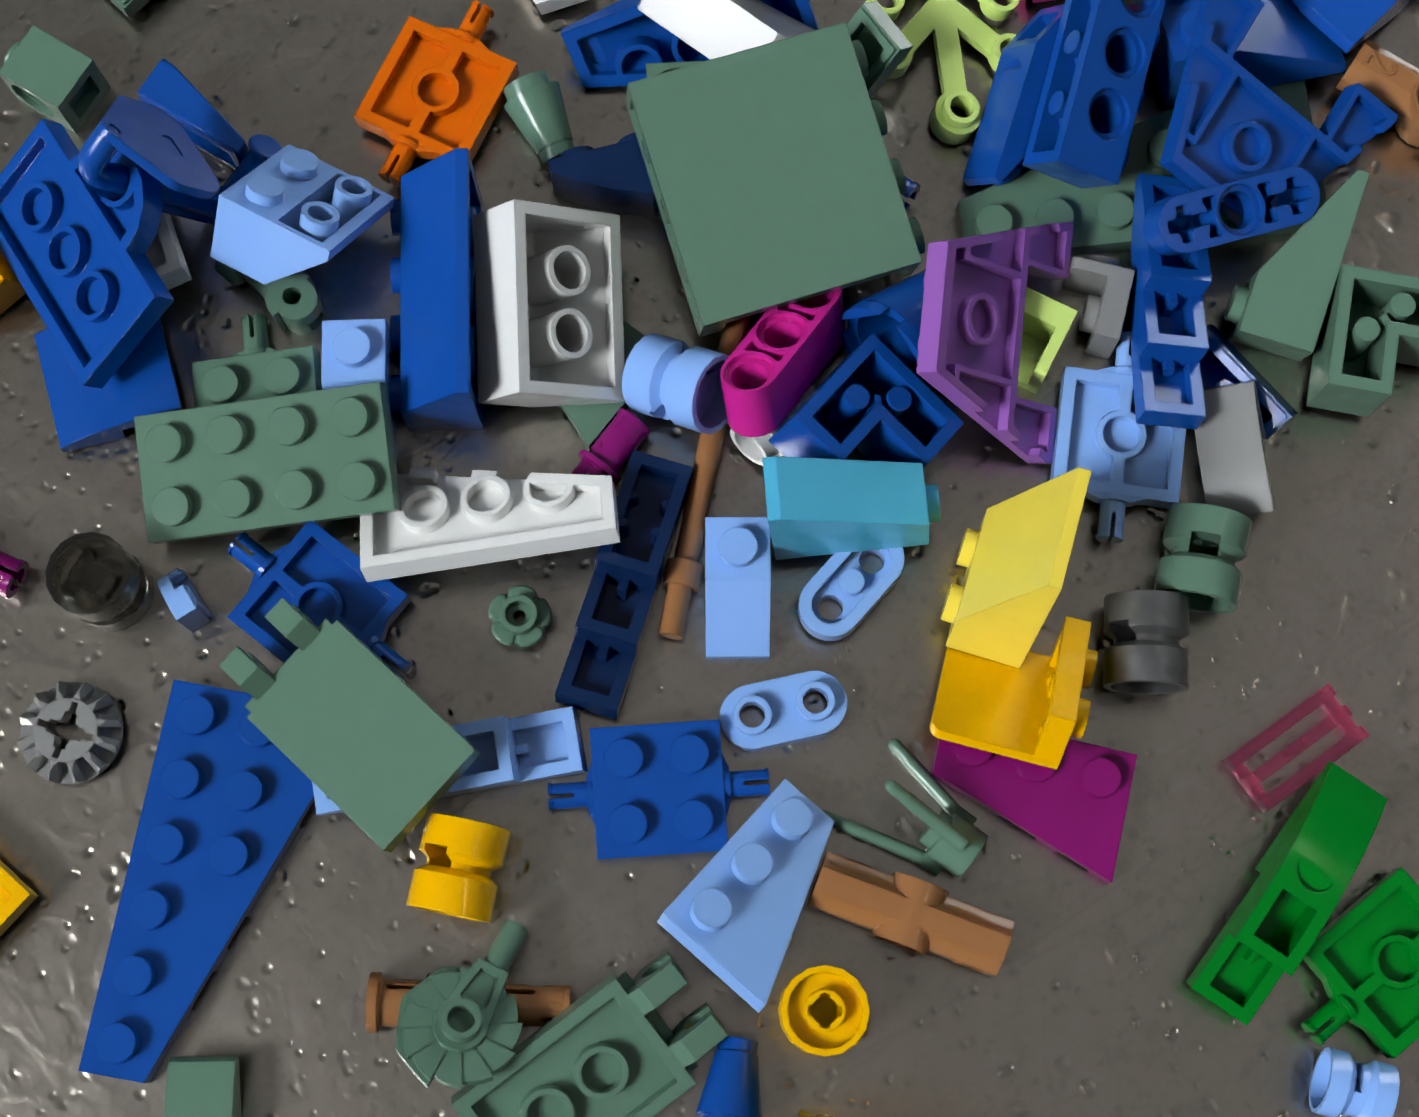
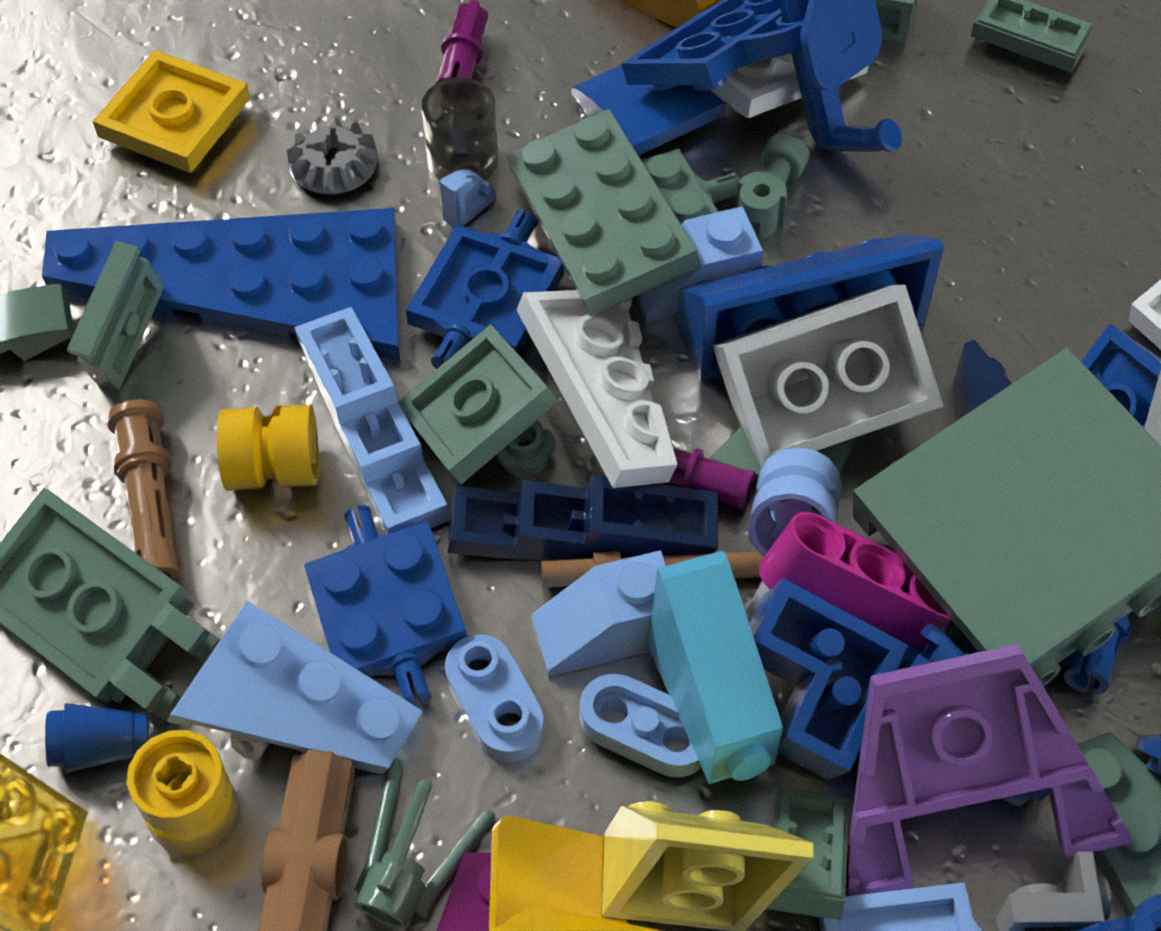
camera: 75 degrees right, 20 degrees down
blue slope [137,59,249,170] -> none
light blue slope [210,144,395,284] -> none
sand green tile [219,597,482,853] -> none
orange plate [354,0,519,187] -> none
sand green piece [396,920,529,1090] -> none
sand green cone [503,70,575,167] -> none
yellowish green panel [1018,287,1078,394] -> none
none -> sand green plate [67,241,165,391]
none -> sand green plate [398,324,559,484]
none -> sand green plate [766,787,848,920]

